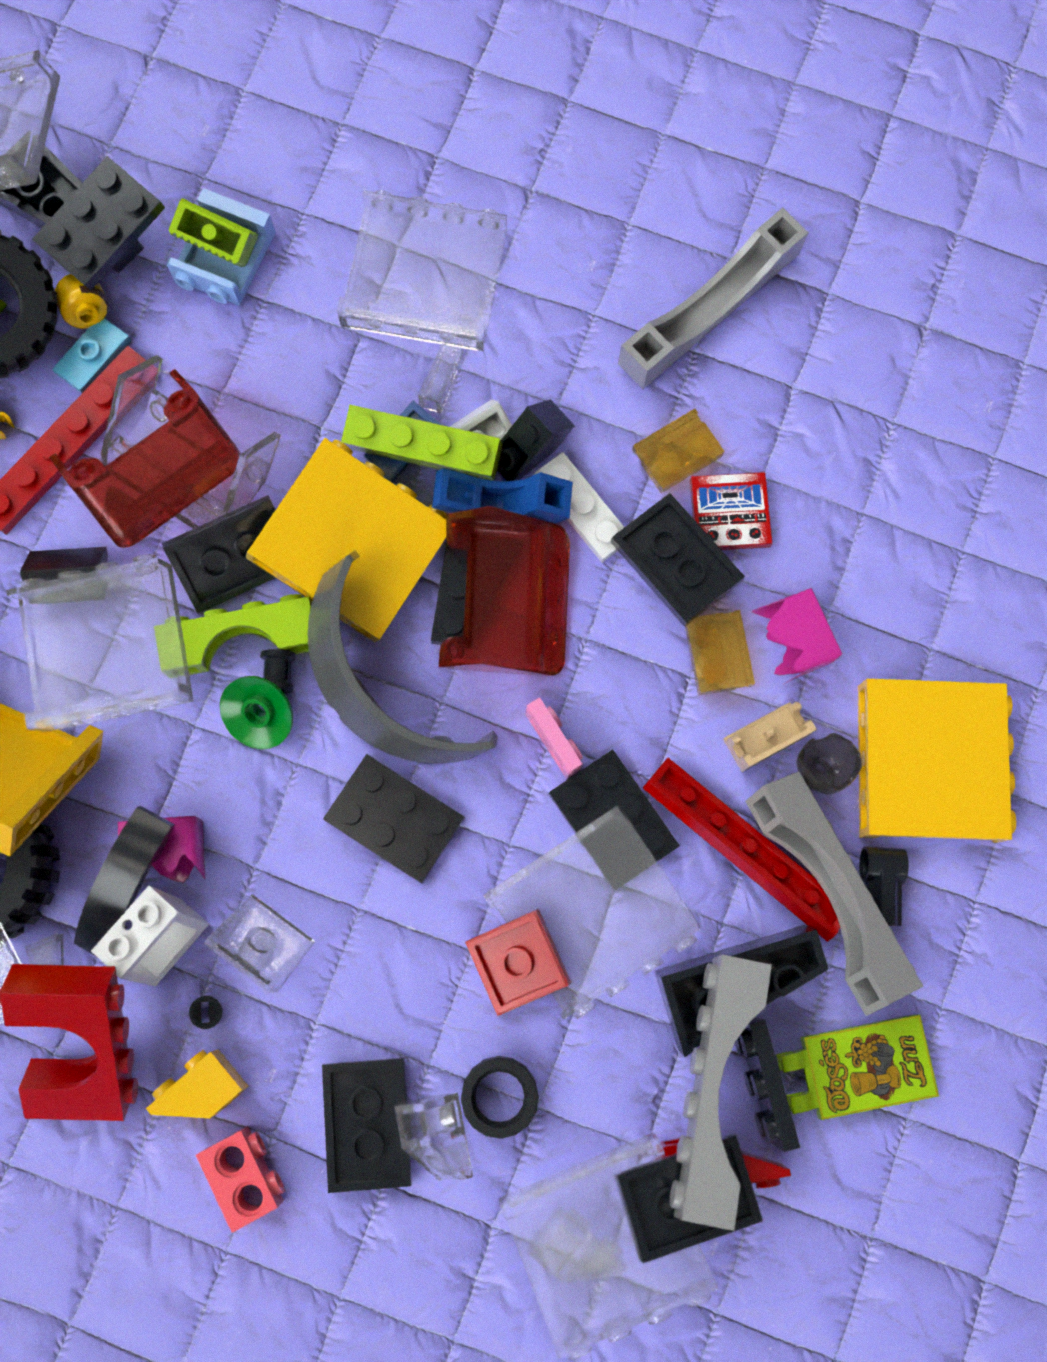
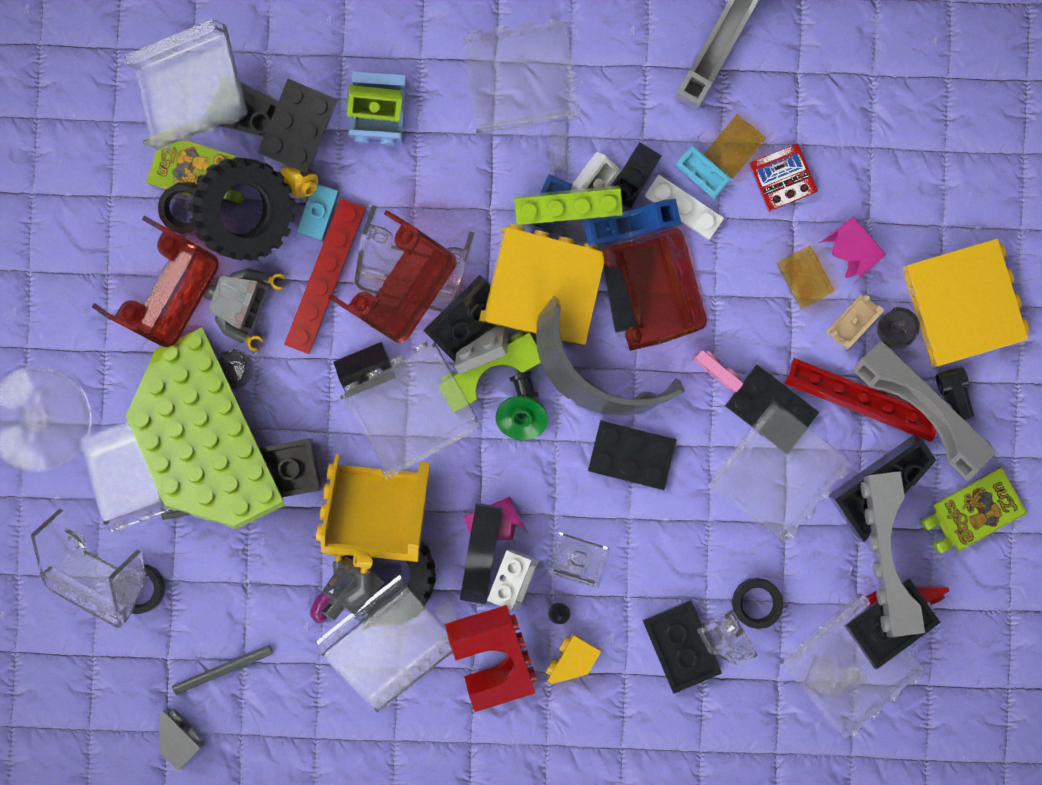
camera: 15 degrees left, 10 degrees up
coral brick [196,1126,285,1233] -> none
tile [465,909,572,1016] -> none
black plate [611,493,745,627] -> none
black plate [735,1017,801,1152] -> none
none -> light grey wing [455,325,509,374]
none -> medium azure plate [674,145,731,200]

